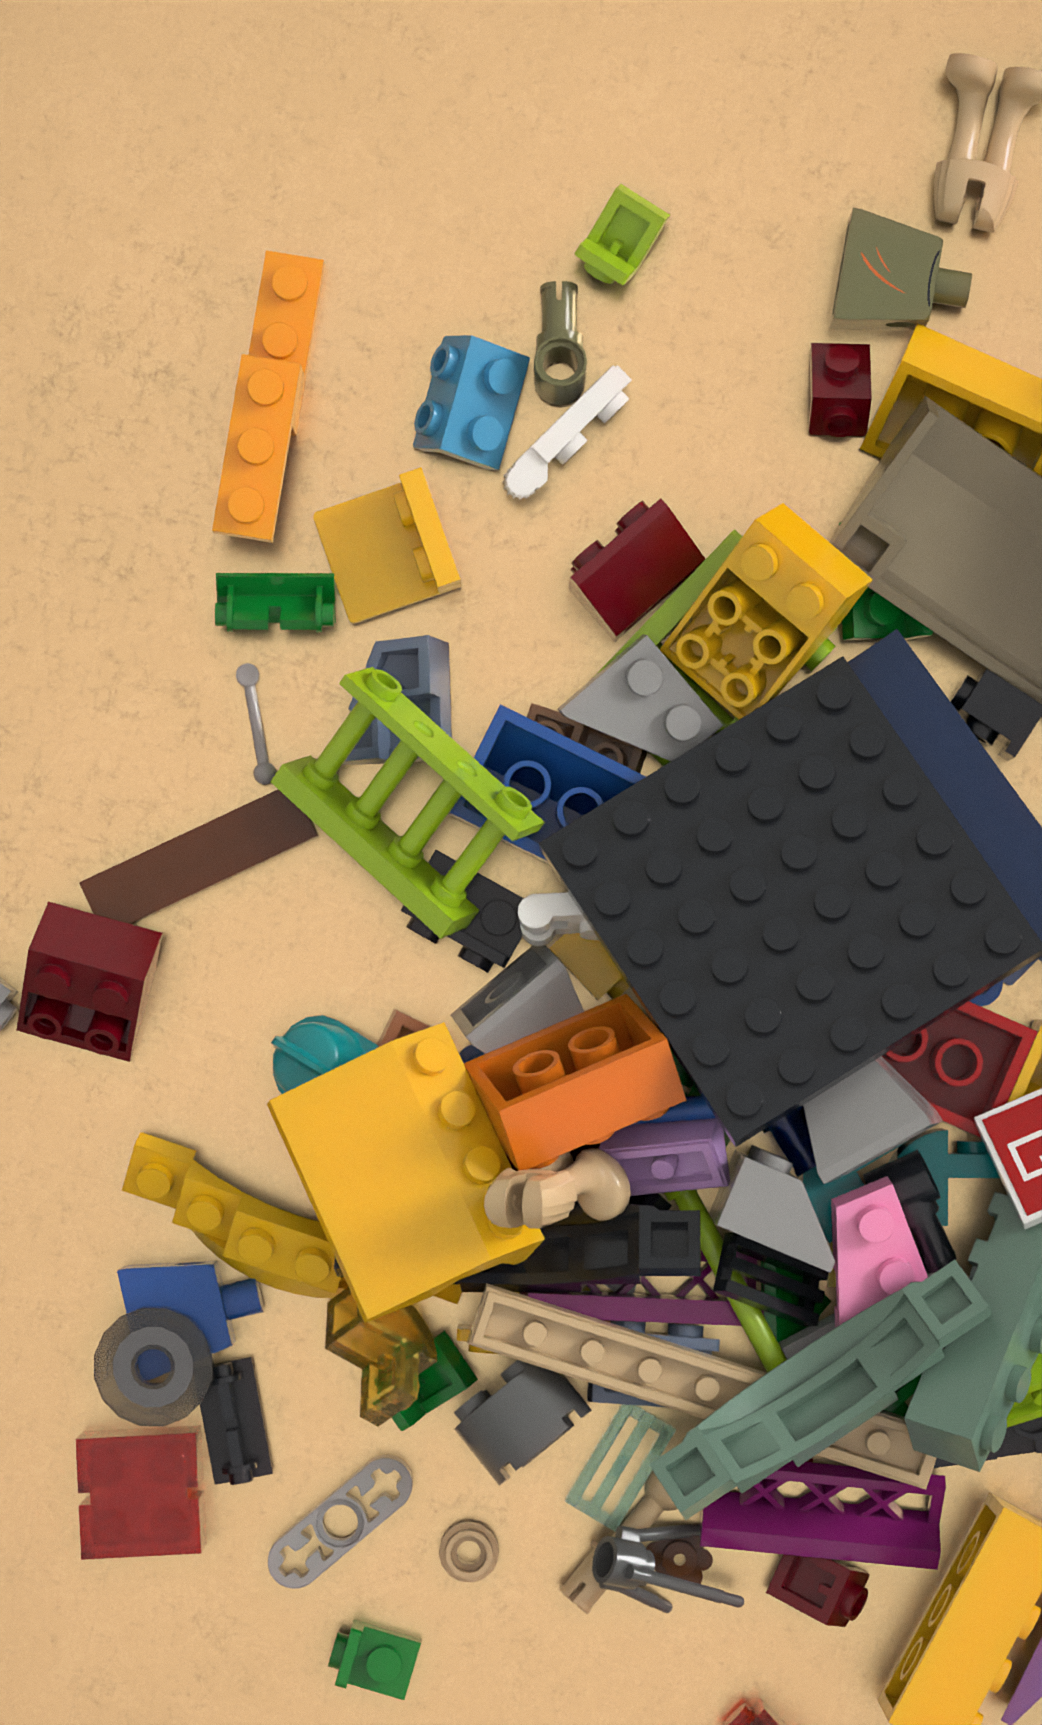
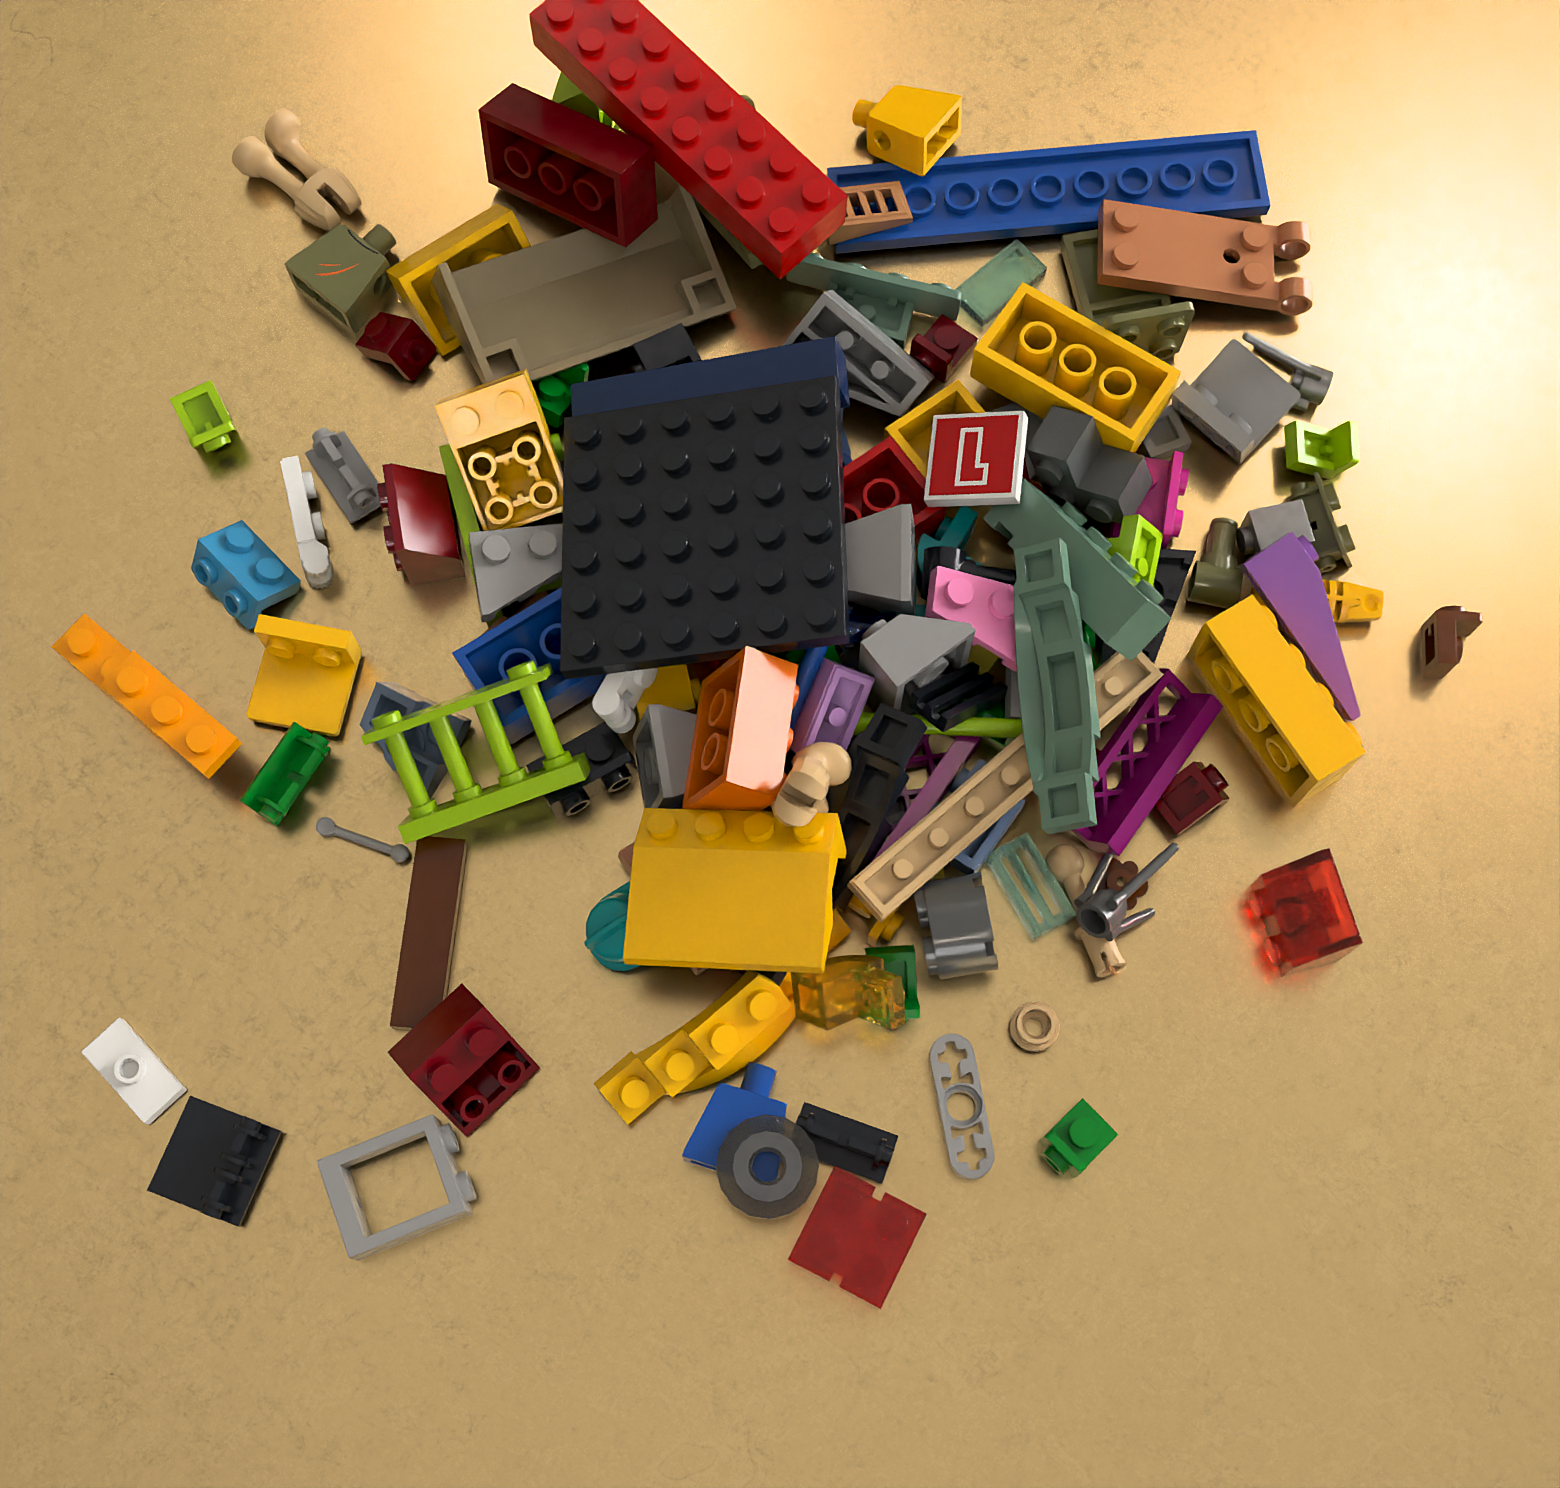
camera: 60 degrees left, 15 degrees down
olive pin [534,281,587,405] -> none
none -> light grey hinge [305,428,381,524]

